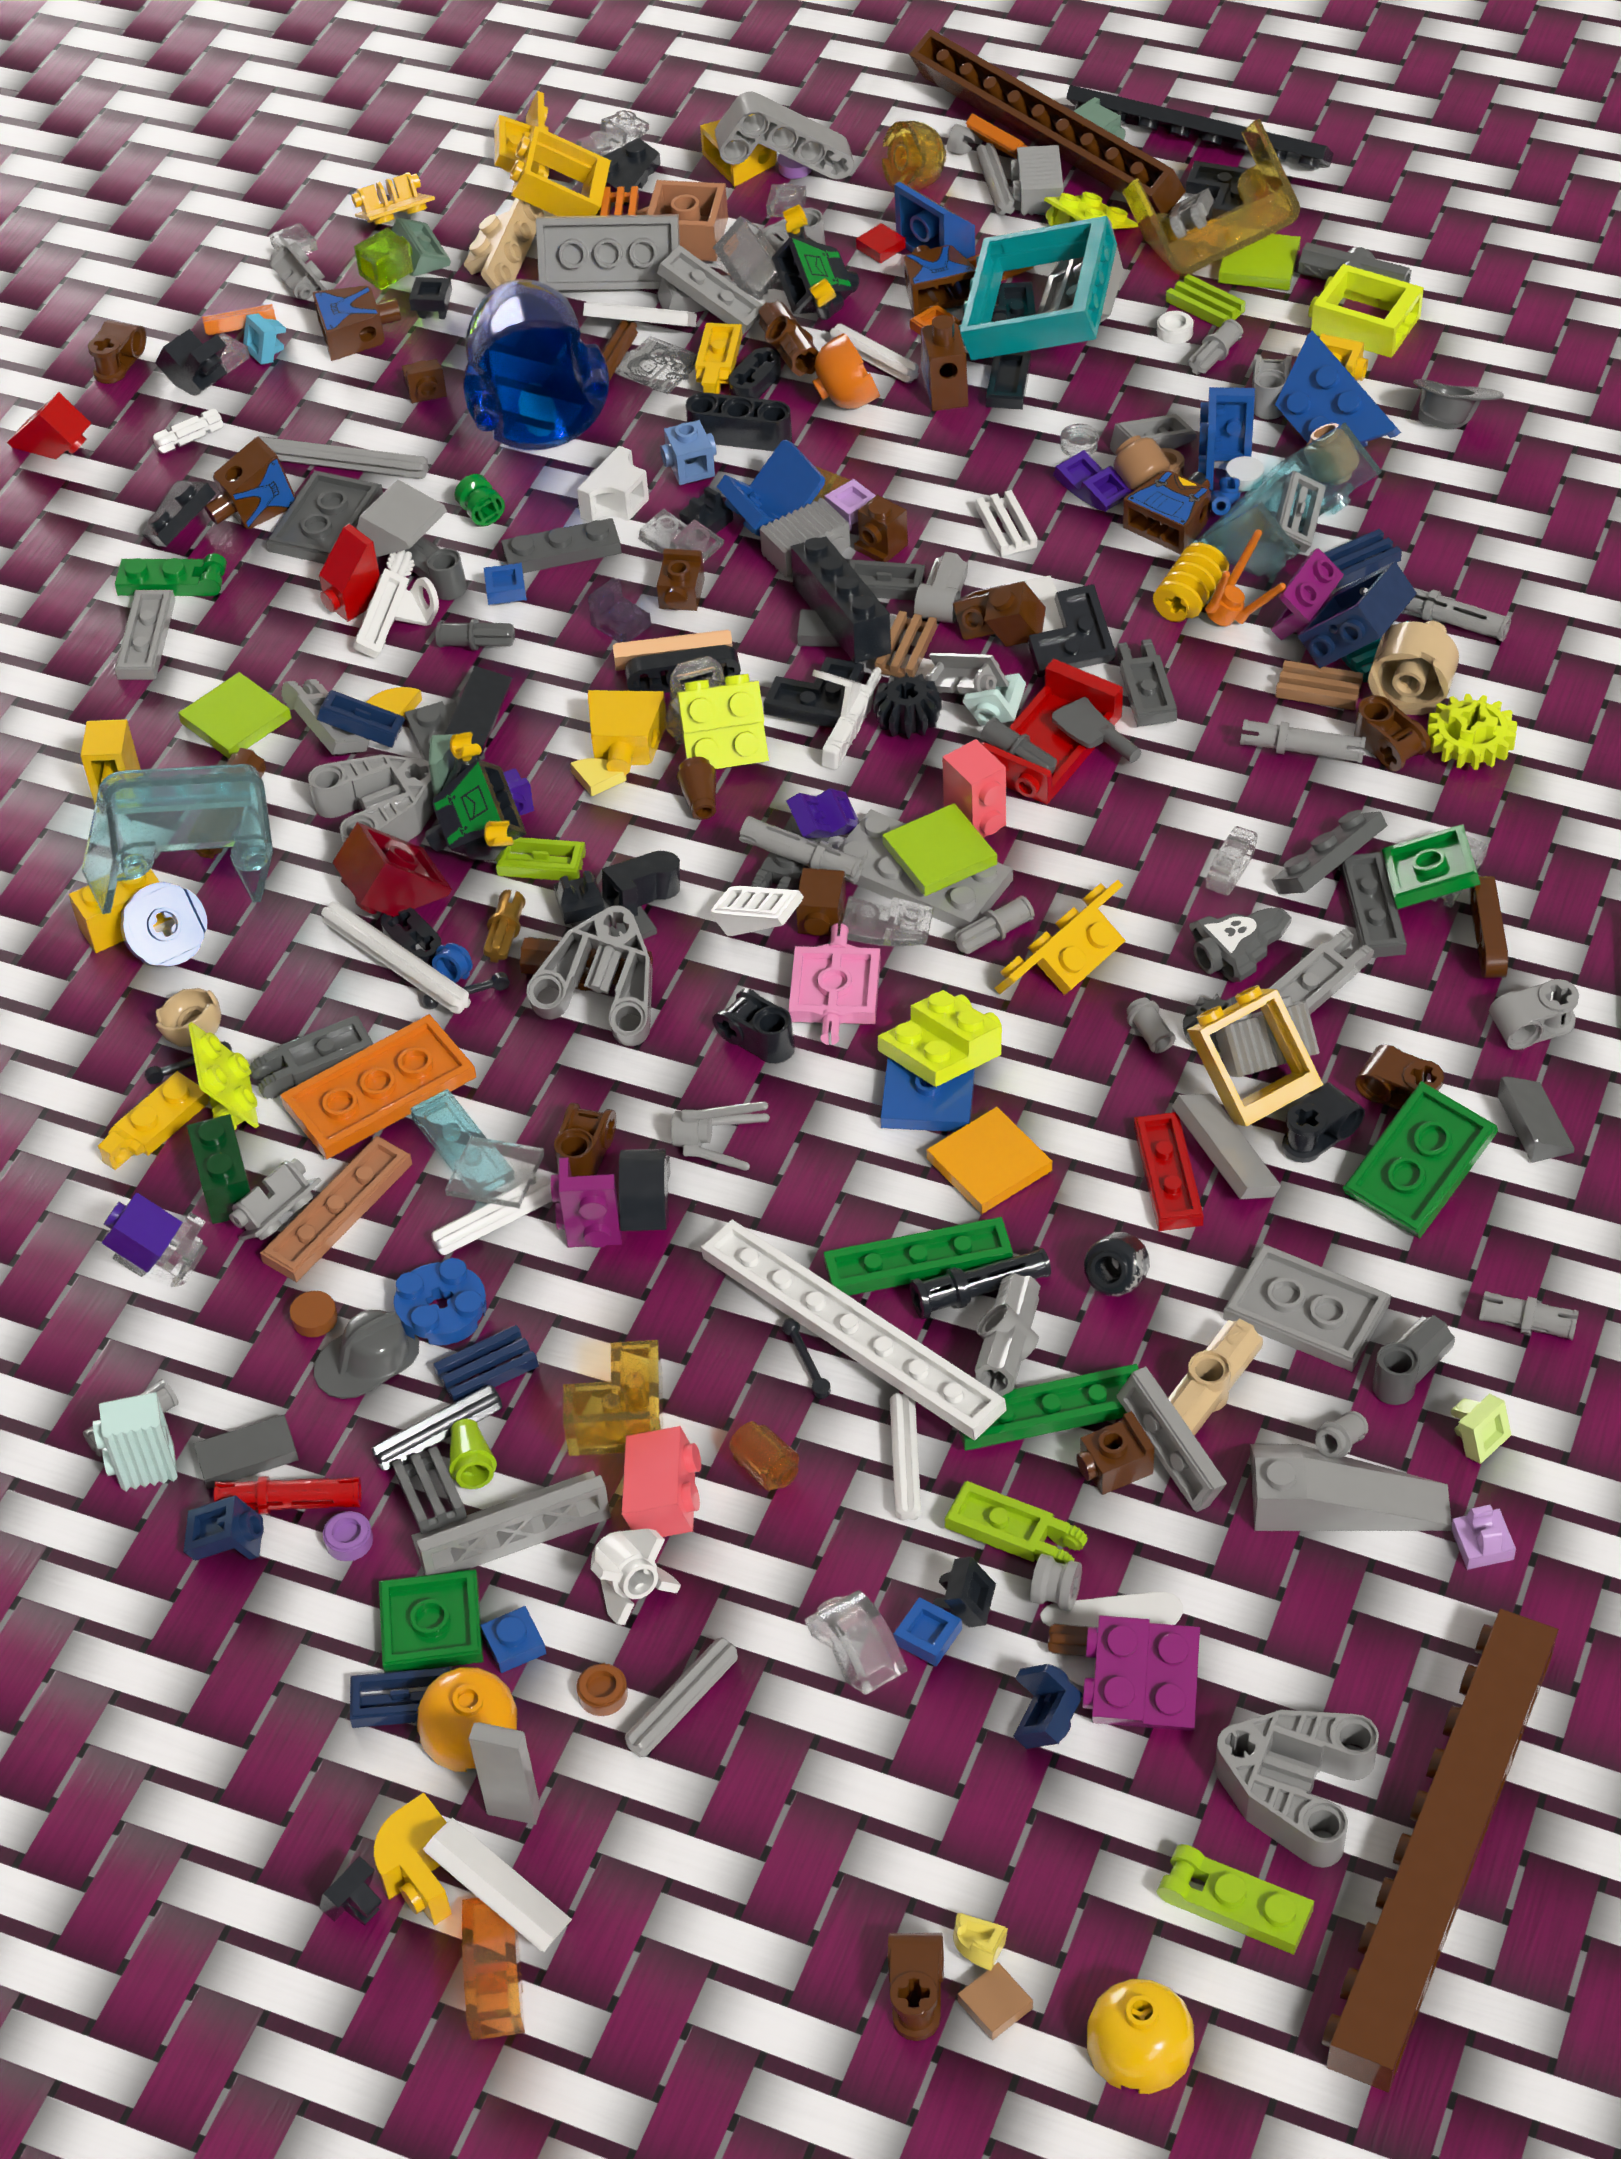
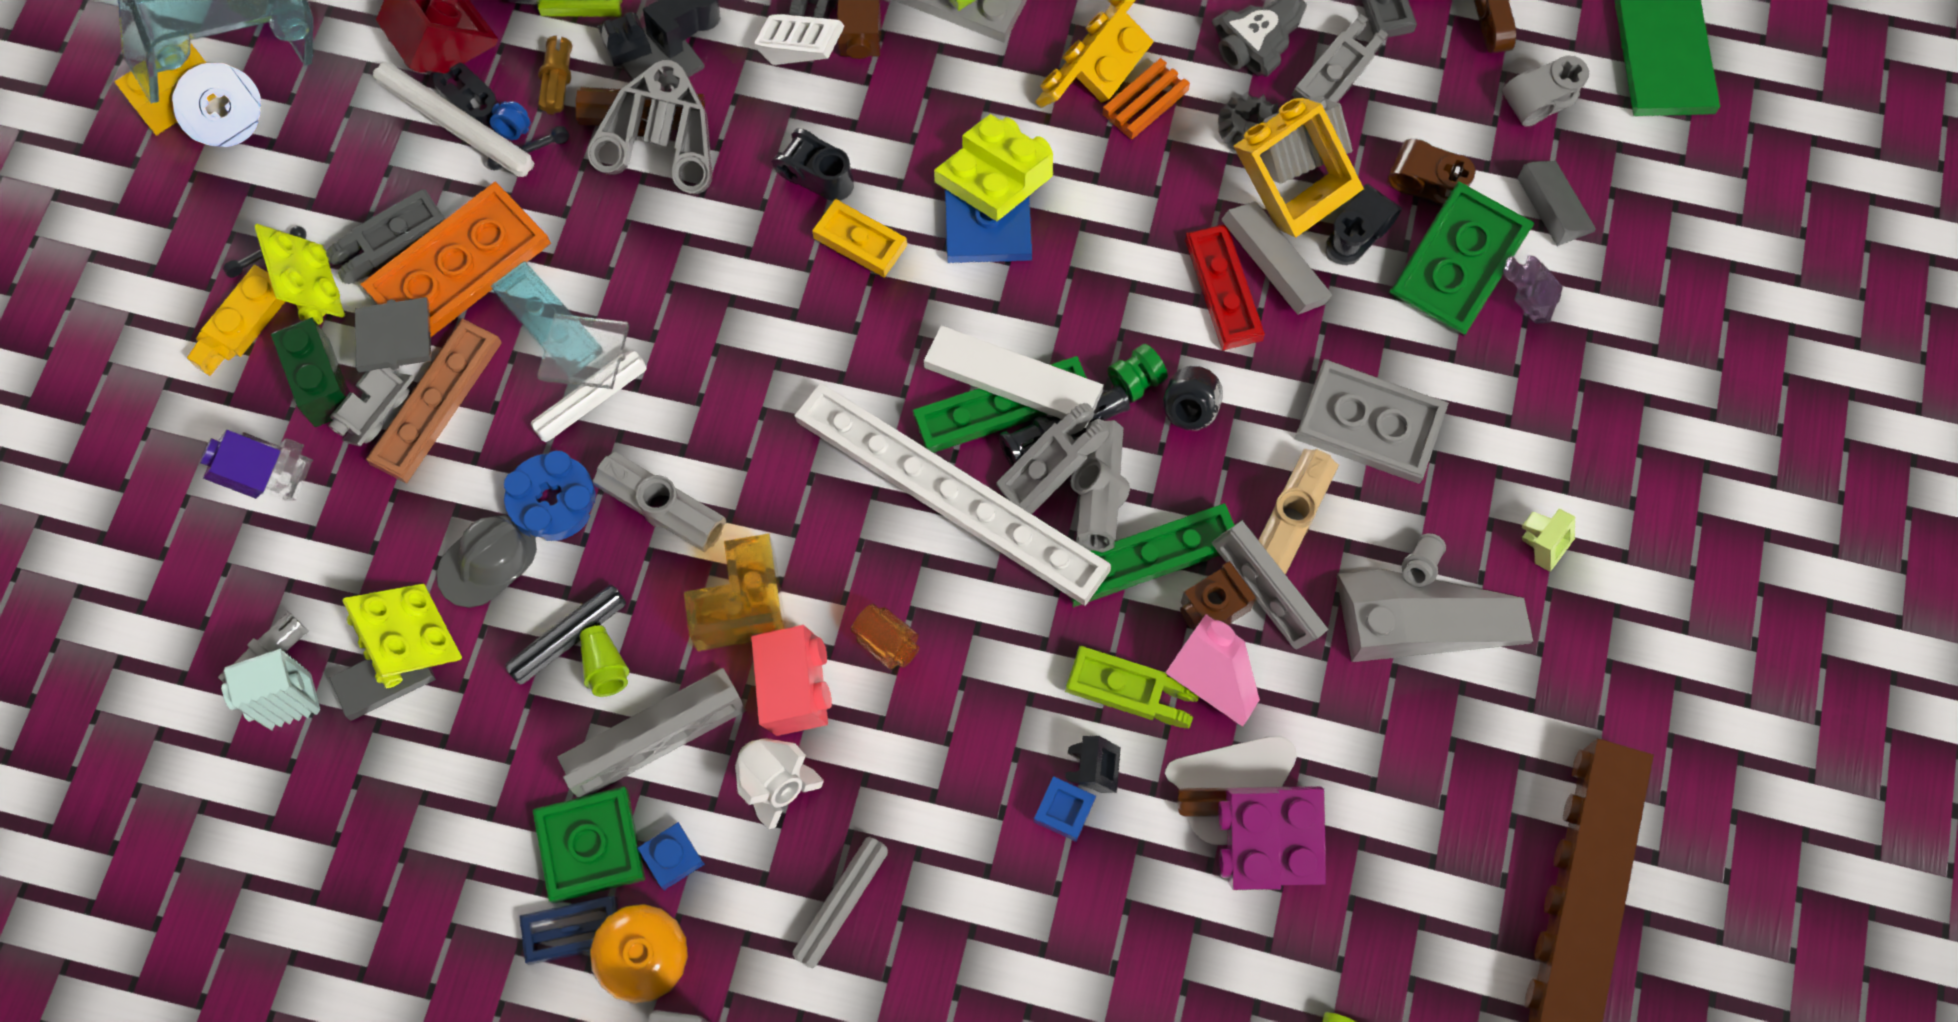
camera: 10 degrees left, 20 degrees up
tan hair [155,988,221,1047] -> none
dark blue bracket [183,1495,264,1561] -> none
red pin [214,1476,362,1515] -> none
dark orange tile [290,1291,338,1337] -> none
medium lavender tile [323,1511,373,1561] -> none
dark grey tile [392,1446,467,1534] -> none
dark blue tile [433,1325,539,1403] -> none
magenta bracket [551,1157,622,1248] -> none
reddish brown piece [554,1102,616,1177] -> none
dark orange tile [577,1663,628,1716] -> none
black brick [619,1149,671,1231] -> none
light grey plant [671,1101,770,1171] -> none
black hinge [782,1318,831,1399] -> none
bright pink plate [788,923,881,1045] -> none
clear brick [805,1590,908,1695] -> none
clear slope [839,896,934,946] -> none
white axle [890,1393,921,1521] -> none
light orange tile [926,1107,1053,1214] -> none
light grey axle [954,896,1035,954] -> none
dark blue bracket [1013,1664,1083,1749] -> none
light grey wheel [1030,1554,1082,1611] -> none
light grey pin [1127,997,1176,1053] -> none
light grey connector [1215,1710,1379,1868] -> none
dark grey piece [1372,1315,1455,1405] -> none
lavender tile [1451,1505,1516,1570] -> none
light grey pin [1479,1291,1579,1340] -> none
none -> neon yellow hinge [342,583,462,688]
none -> dark grey piece [355,297,432,373]
none -> light grey piece [593,451,726,553]
none -> yellow plate [812,199,907,278]
none -> white tile [924,325,1103,428]
none -> light grey hinge [996,403,1110,514]
none -> orange tile [1102,58,1190,140]
none -> green wheel [1107,344,1168,403]
none -> bright pink slope [1166,615,1260,727]
none -> clear purple plate [1503,255,1563,324]

